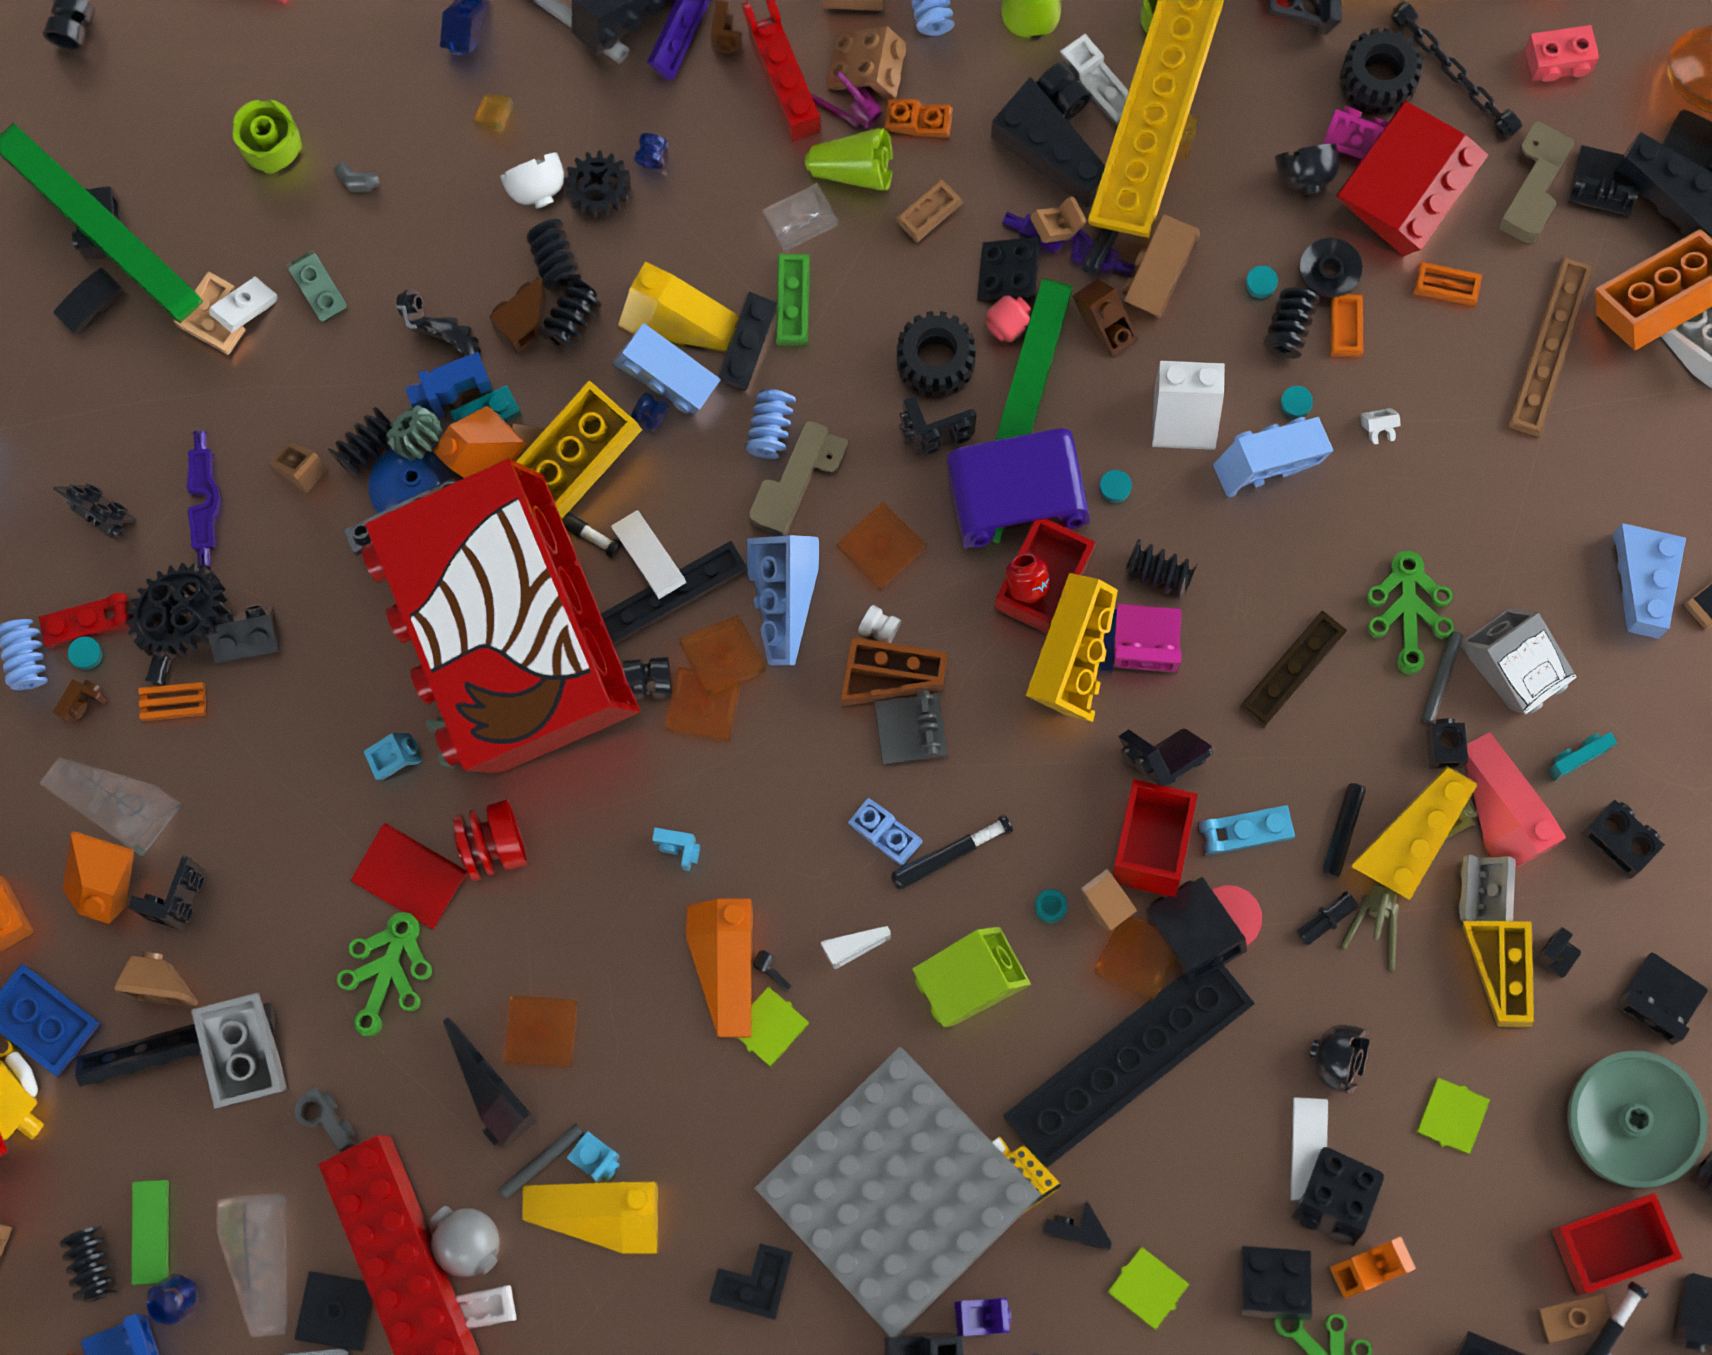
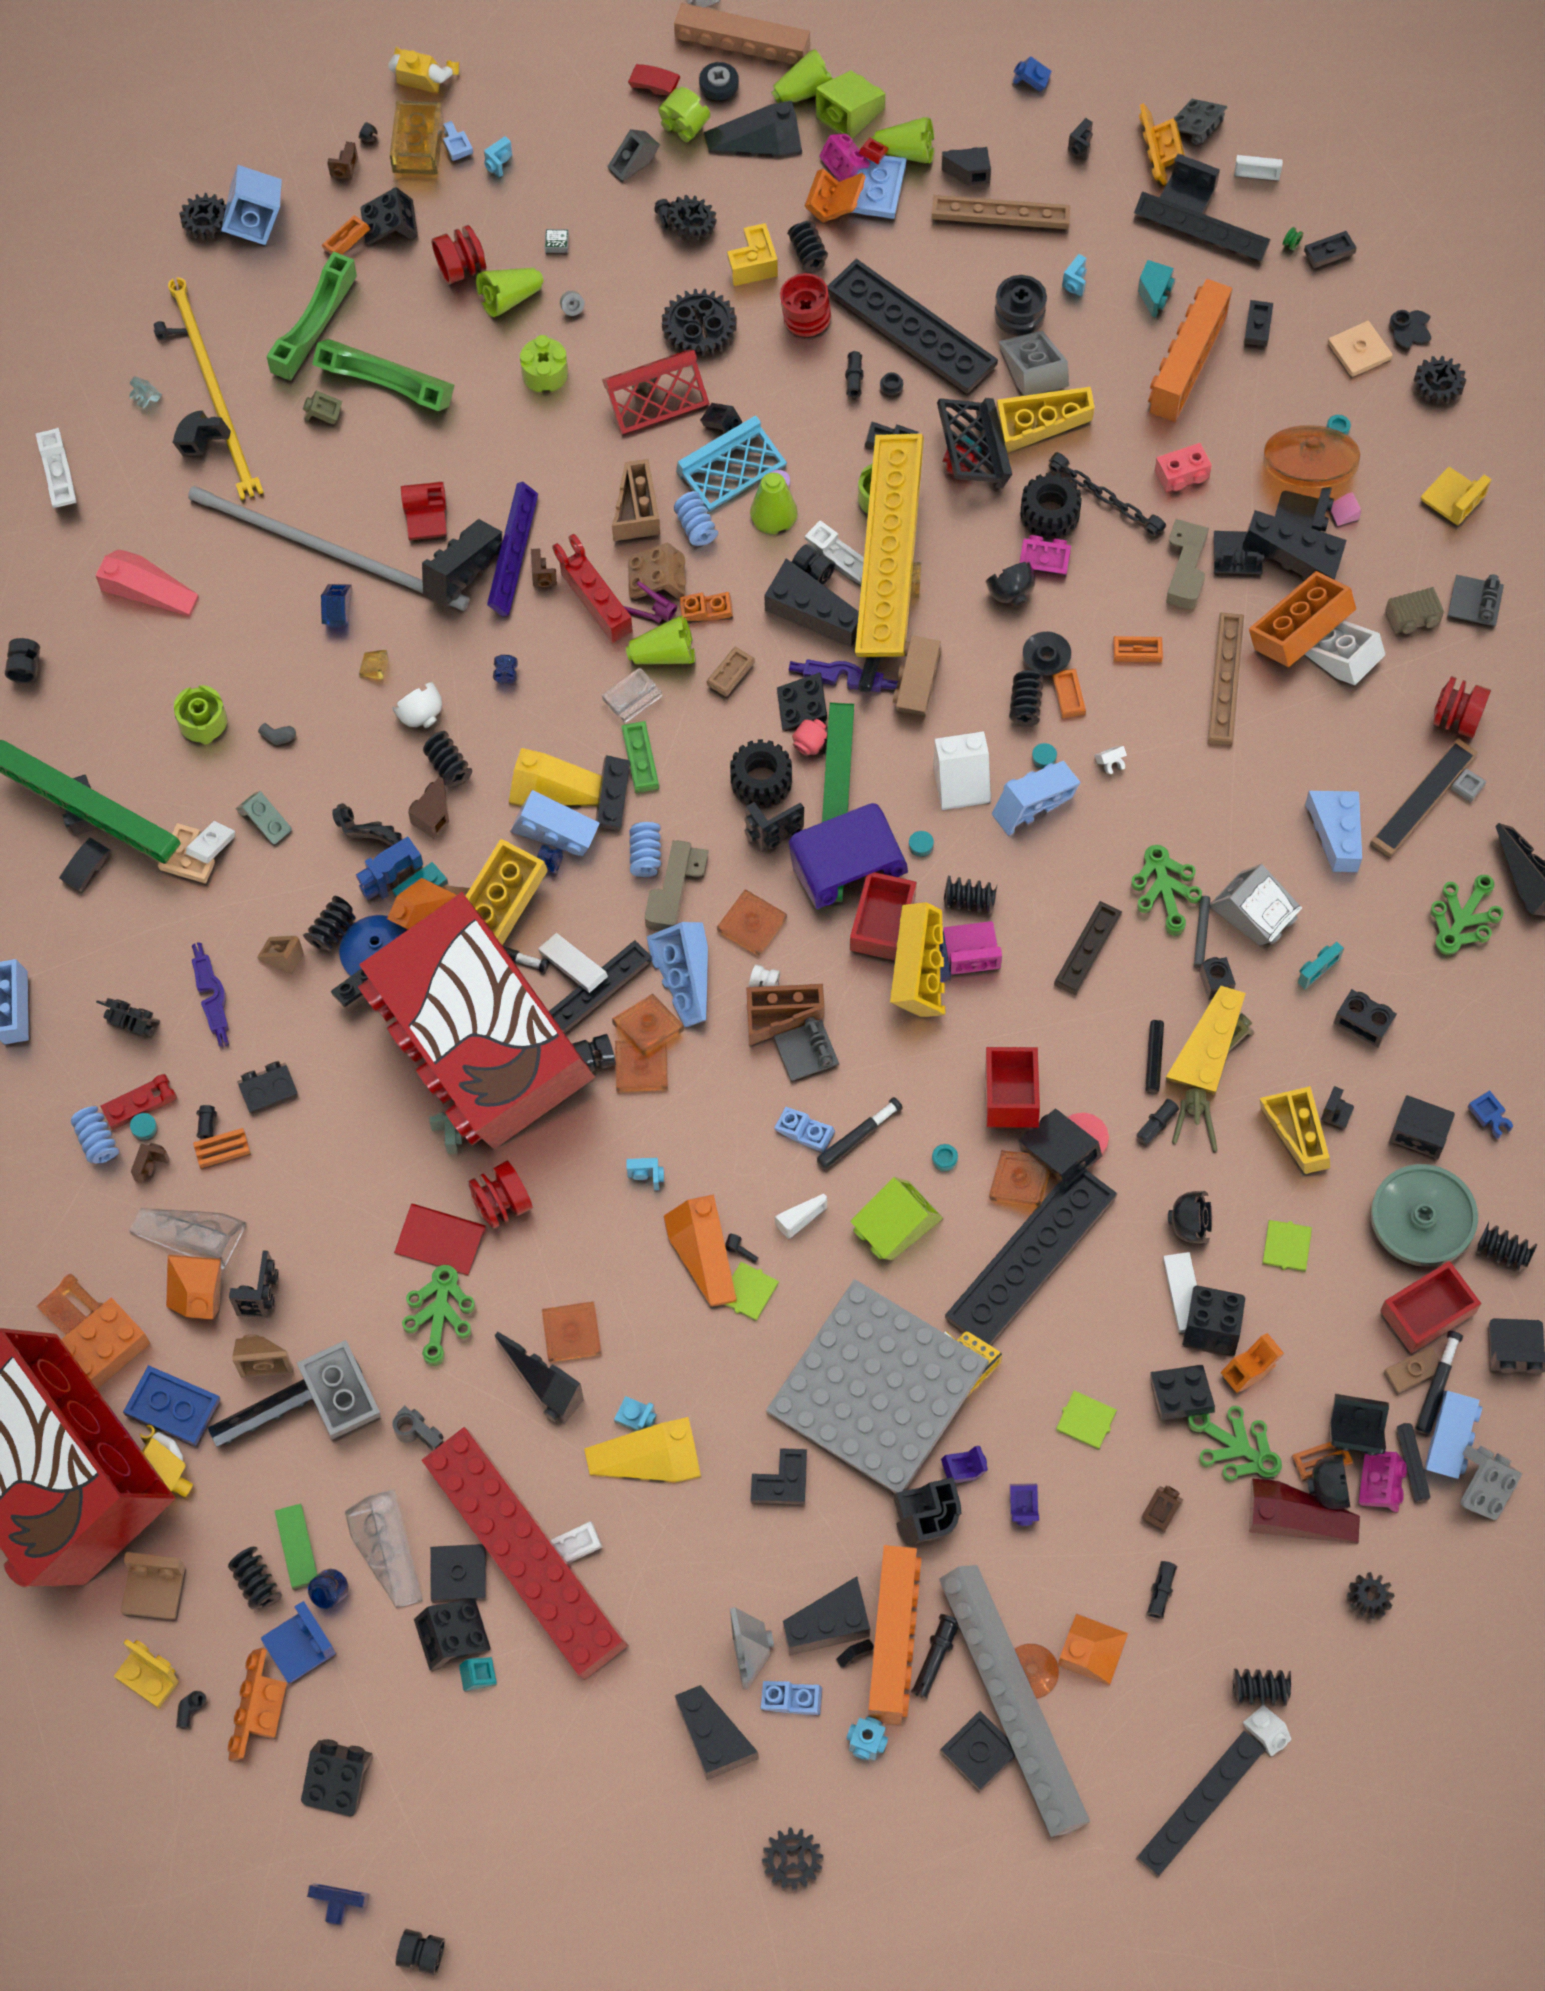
camera: 15 degrees left, 10 degrees down
black gear [126,563,228,660] -> none
medium azure bracket [363,733,422,780] -> none
sand green gear [387,405,443,461] -> none
light grey brick [428,1206,499,1277] -> none
dark grey bar [498,1123,585,1200] -> none
black piece [538,278,602,349] -> none
black gear [564,150,632,218] -> none
red head [1006,553,1050,603] -> none
medium nougat bracket [1030,197,1086,243] -> none
black slope [1042,1201,1112,1251] -> none
reddish brown slope [1072,279,1138,356] -> none
medium nougat slope [1081,869,1137,931] -> none
black bracket [1118,729,1214,788] -> none
medium azure plate [1198,805,1295,856] -> none
teal tile [1245,266,1278,299] -> none
red slope [1336,101,1488,256] -> none
light grey bracket [1459,855,1516,921] -> none
coral wedge [1465,732,1566,869] -> none

